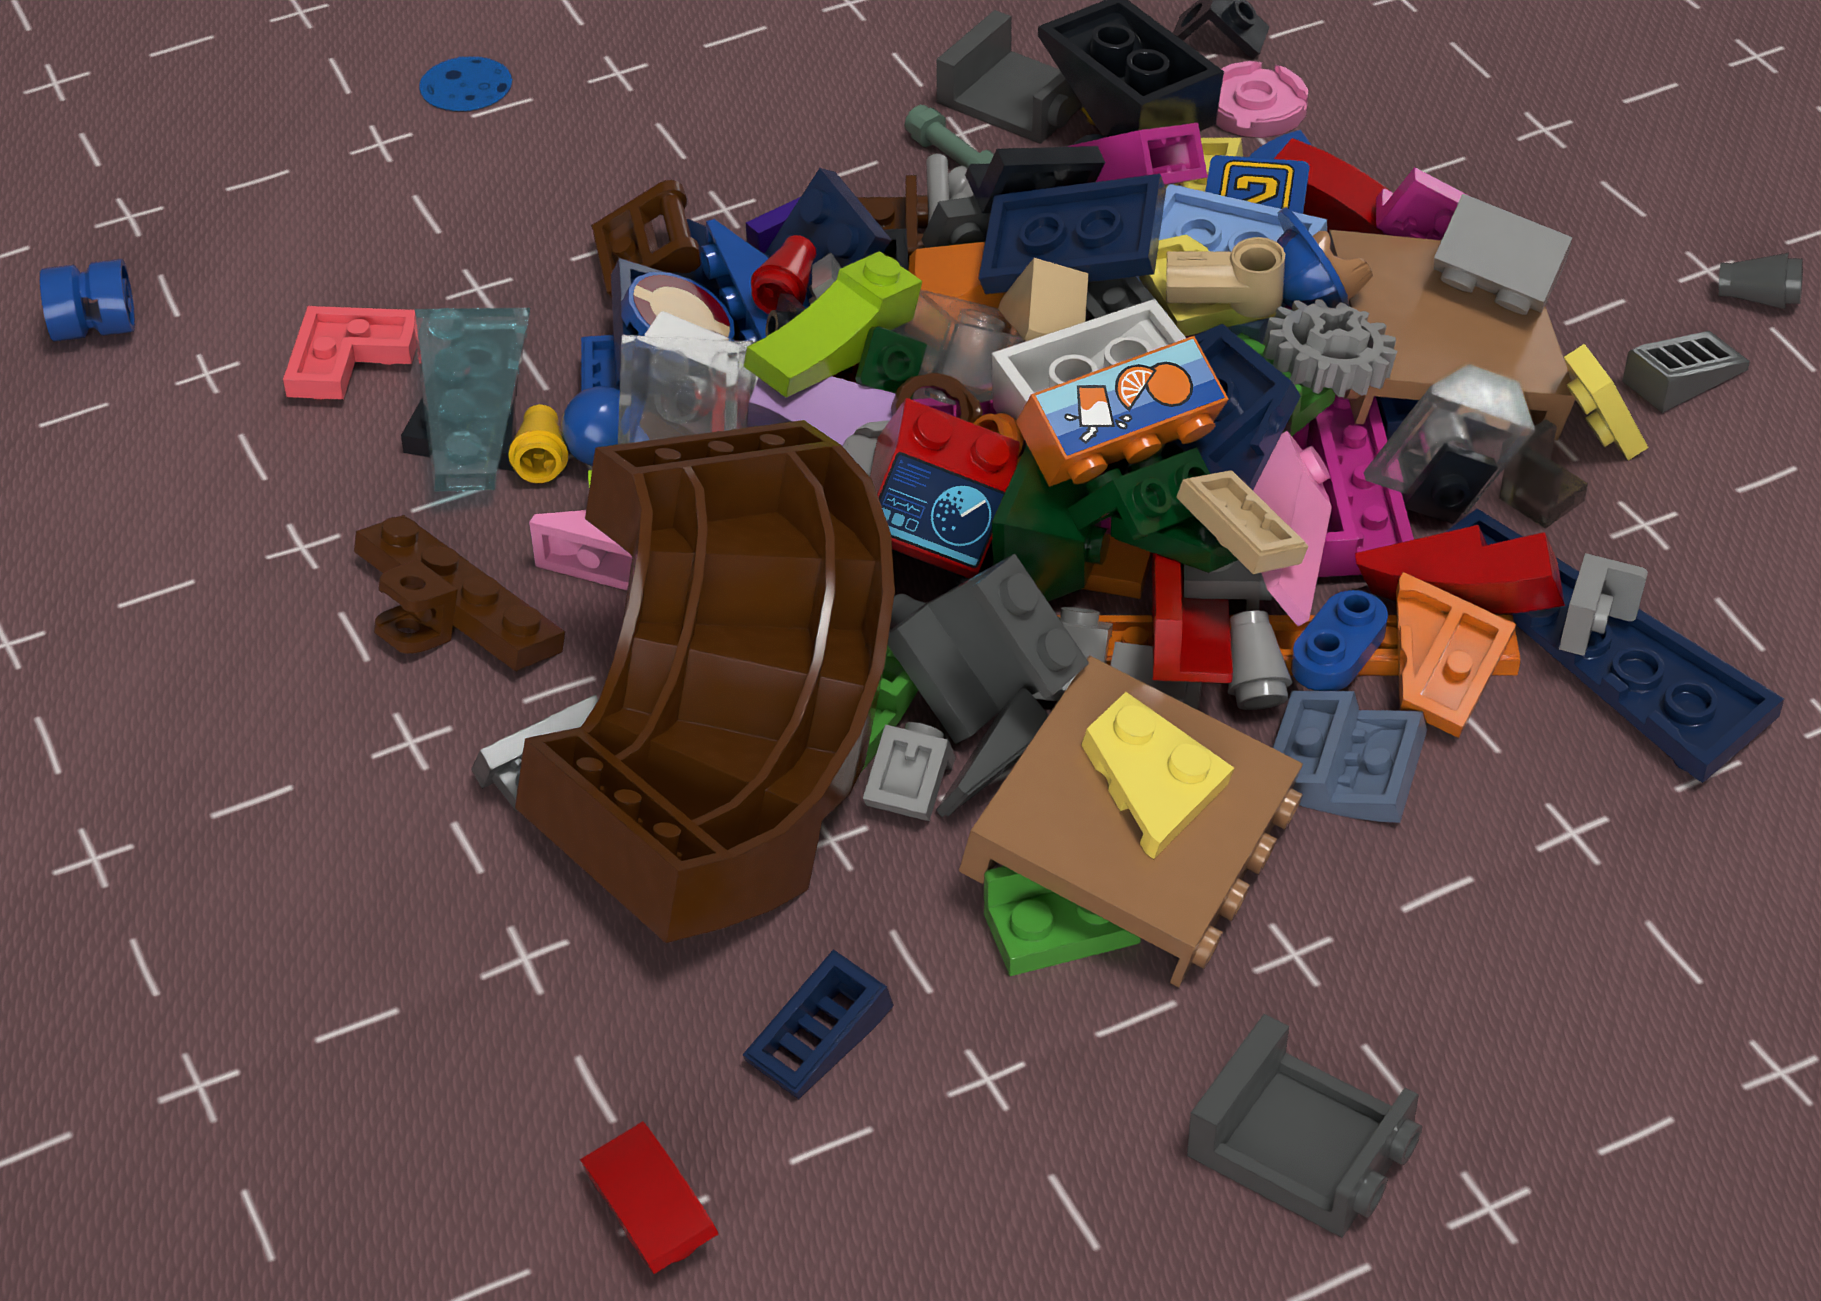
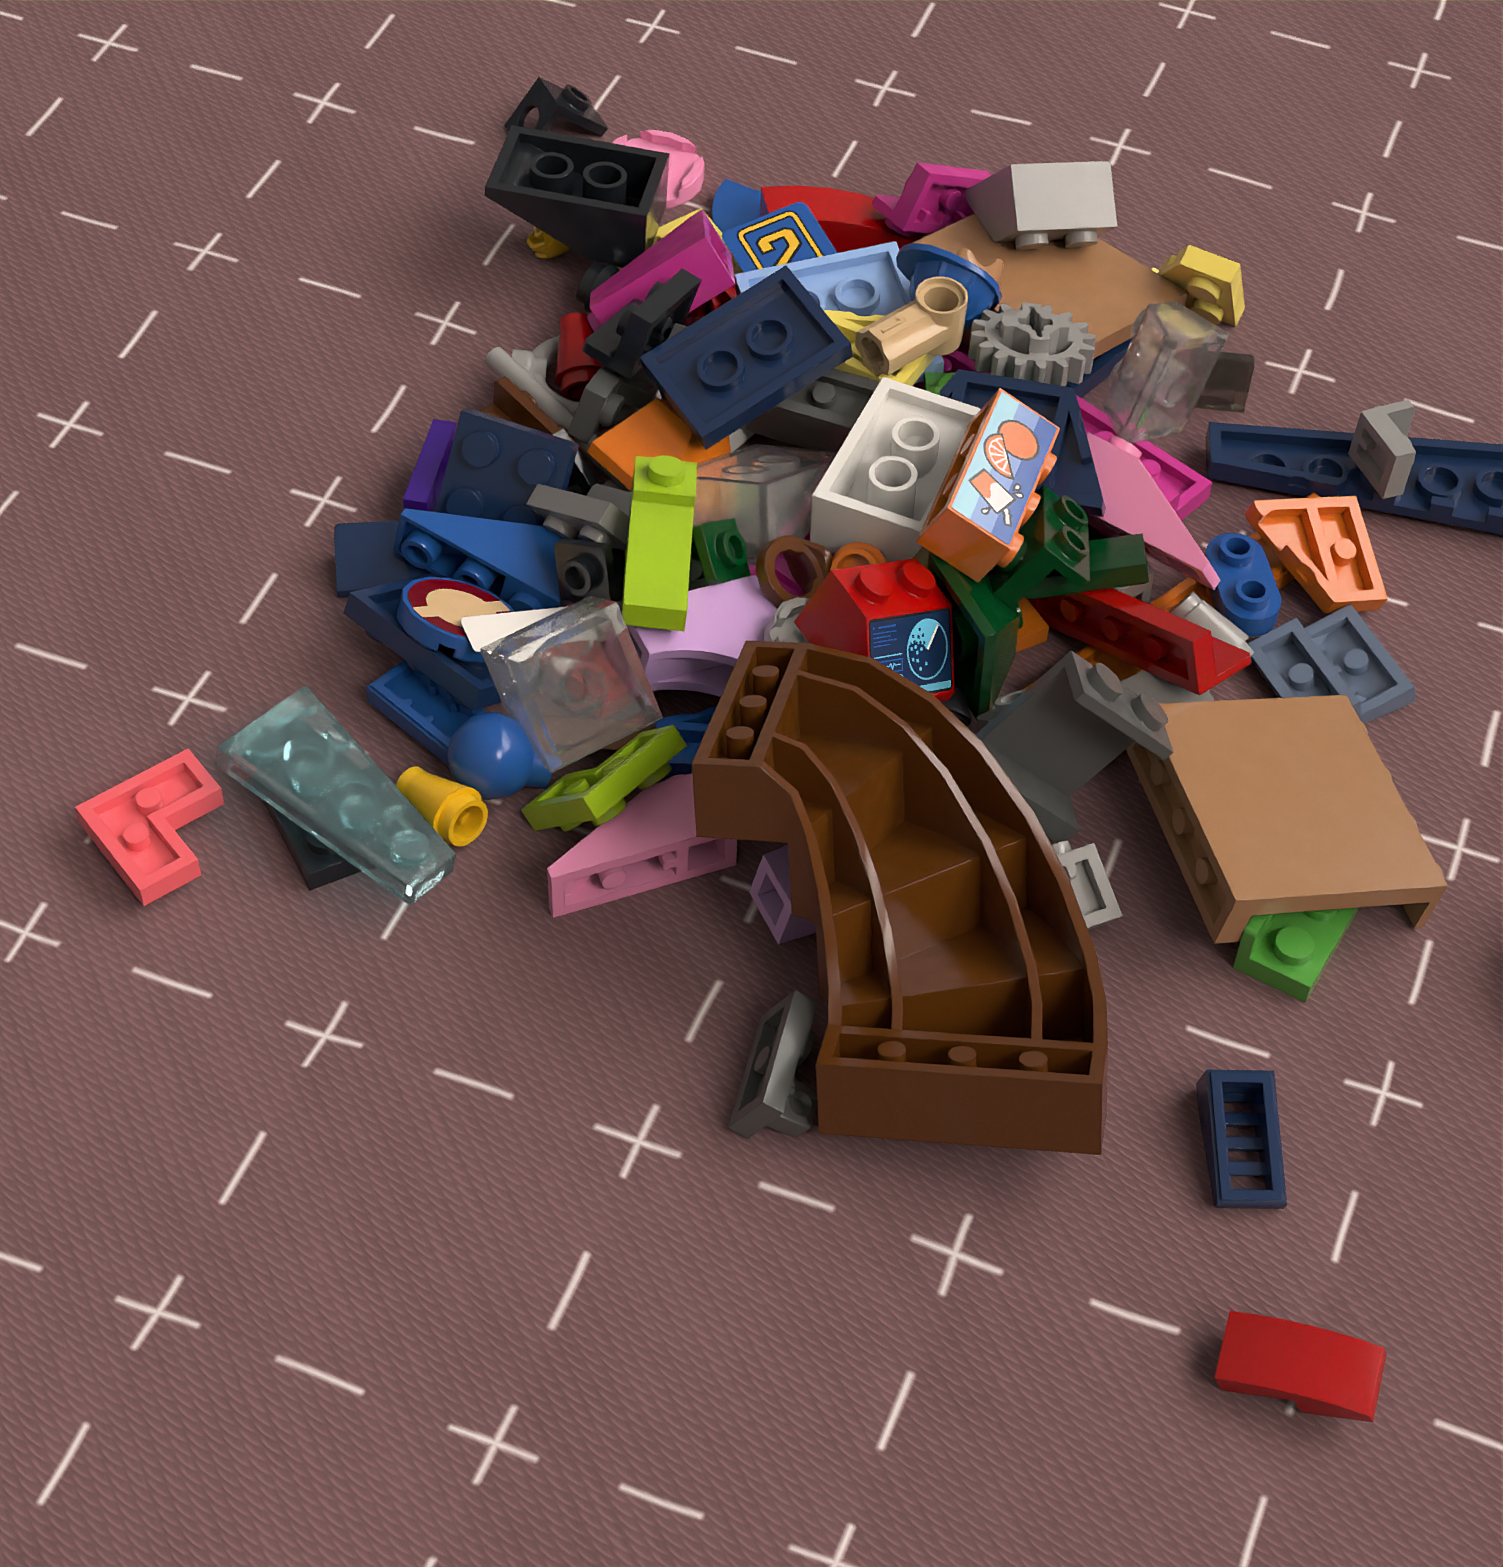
camera: 45 degrees left, 5 degrees up
reddish brown plate [354,515,566,671] -> none
reddish brown plate [591,180,701,298] -> none
red cone [751,235,816,314] -> none
sand green bar [905,105,994,168] -> none
dark grey panel [936,10,1083,144] -> none
dark grey slope [936,688,1049,817] -> none
tan slope [998,258,1089,341] -> none
light yellow wing [1081,692,1234,859] -> none
tan plate [1176,470,1308,574] -> none
red slope [1355,525,1565,614] -> none
black bracket [1392,443,1498,524] -> none
dark grey slope [1622,331,1750,413] -> none
dark grey cone [1719,252,1803,309] -> none

